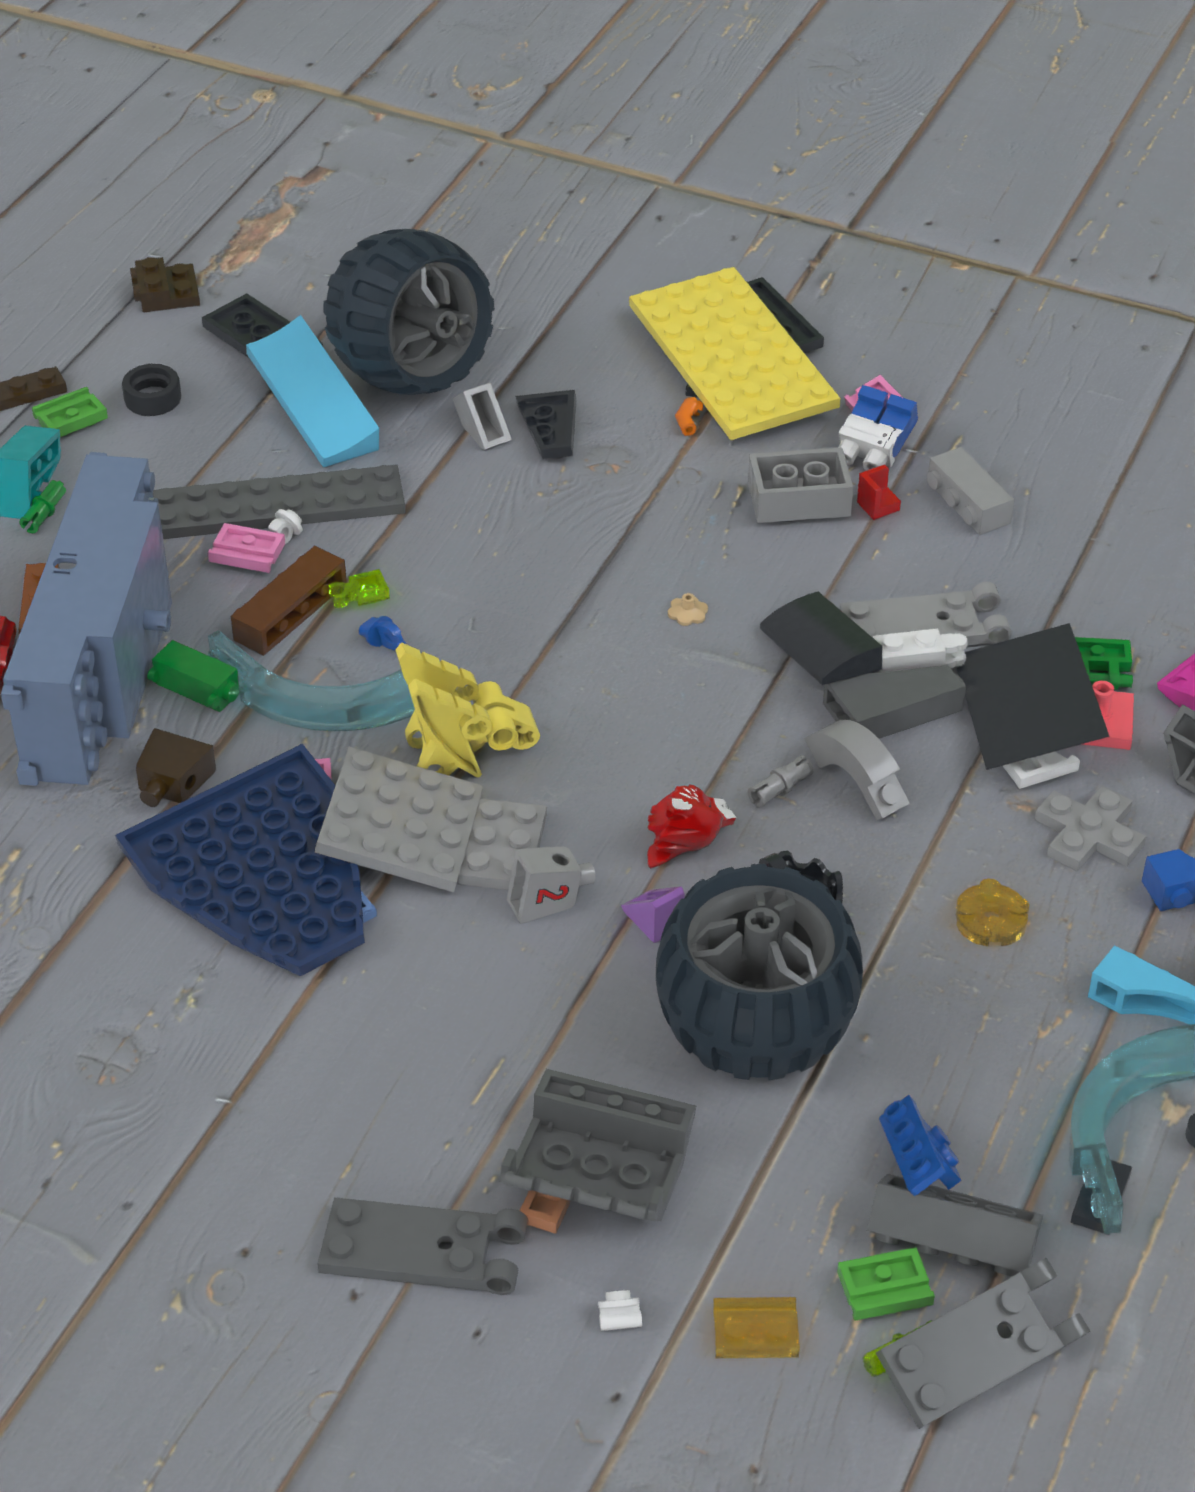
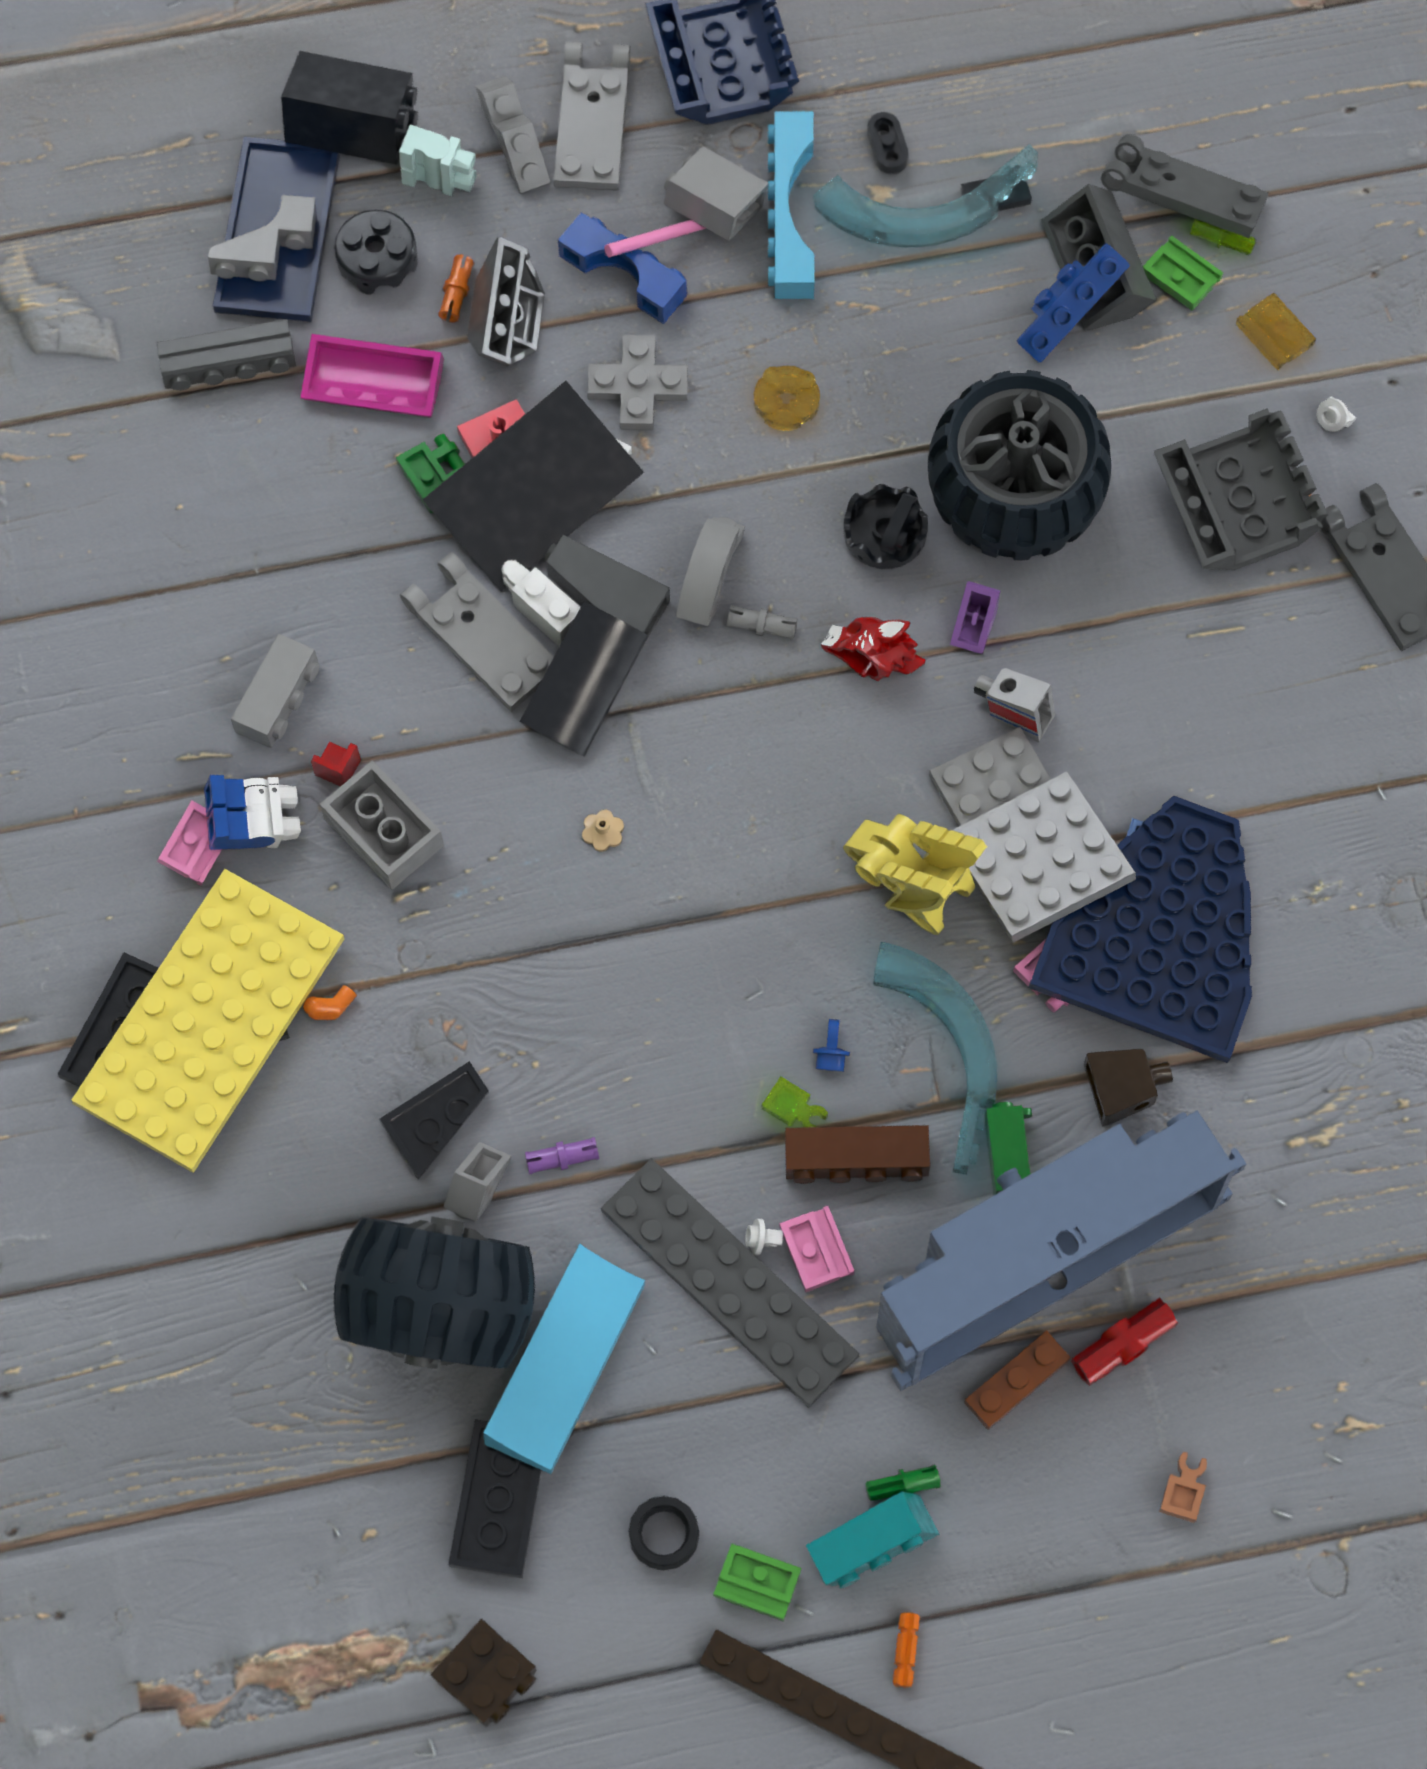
camera: 125 degrees left, 25 degrees up
none -> medium lavender pin [525,1137,599,1175]

